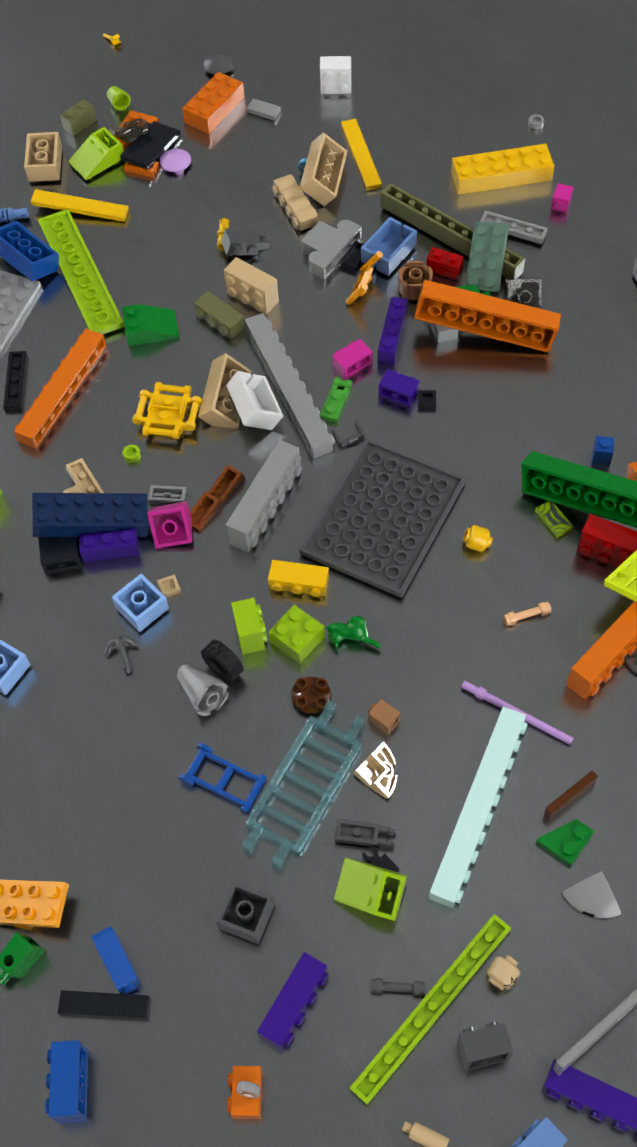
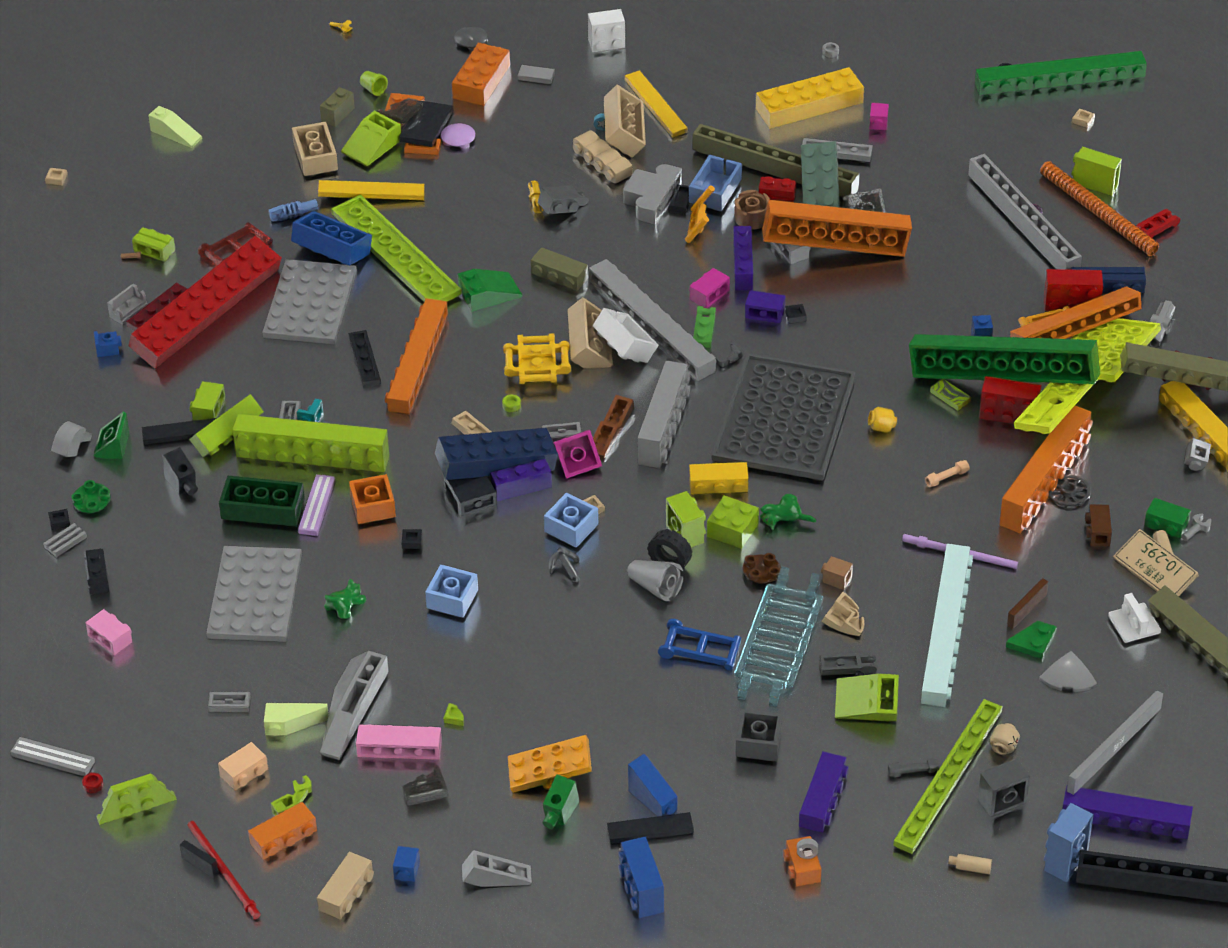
camera: 15 degrees left, 15 degrees down
tan brick [224,257,279,315] -> none

